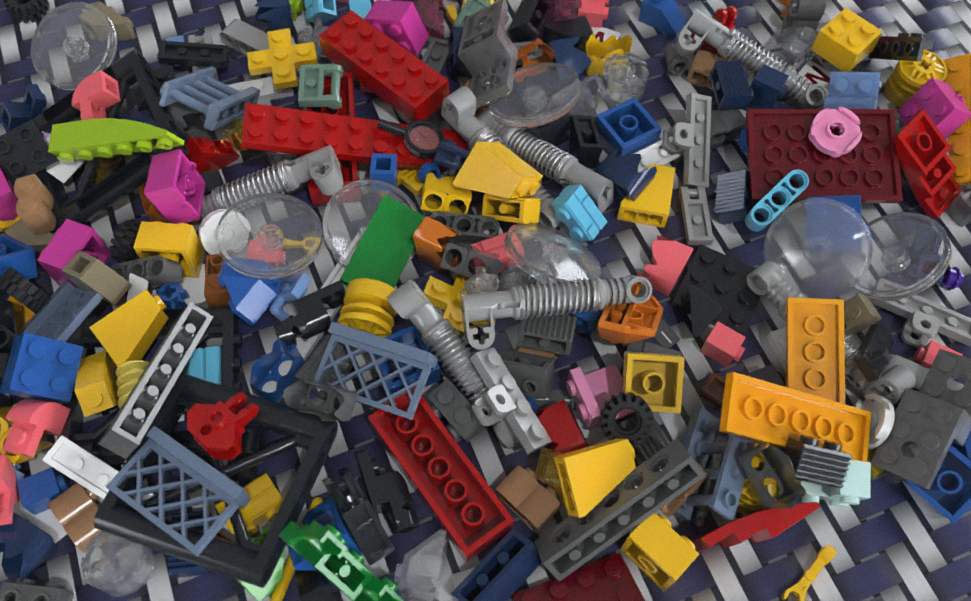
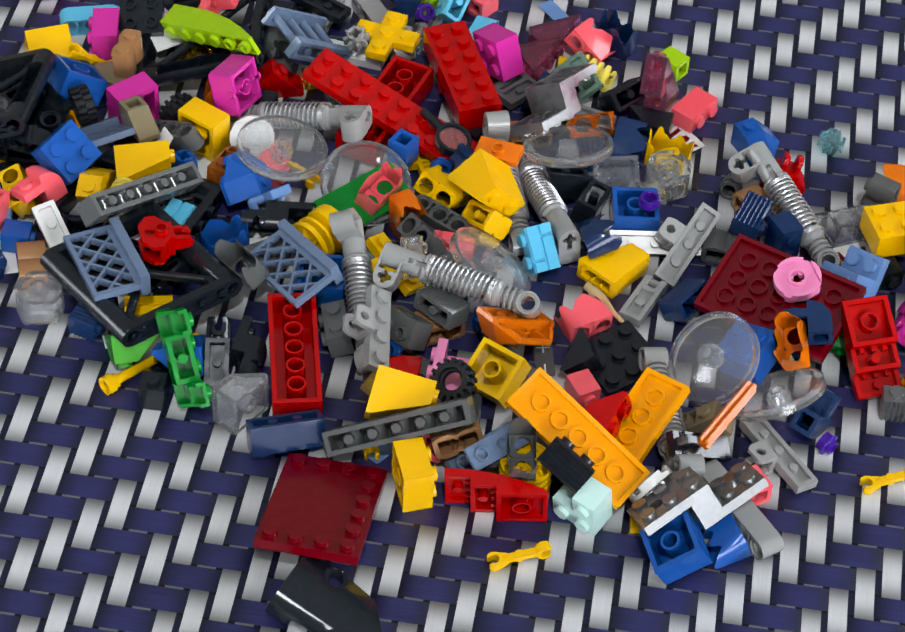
camera: 30 degrees right, 15 degrees down
sand green plate [298,64,343,110] -> none
medium nougat brick [495,465,561,533] -> none
medium azure beam [745,169,809,232] -> none
none -> light grey gear [343,25,370,53]
none -> coral piece [354,161,403,216]
none -> dark purple plate [415,3,435,24]
none -> orange plate [473,136,524,168]
none -> tan animal [583,282,624,323]
none -> red slope [585,391,632,438]
none -> dark purple plate [638,191,661,212]
none -> axle [698,381,757,450]
none -> orange piece [773,311,810,371]
none -> dark blue brick [782,300,833,345]

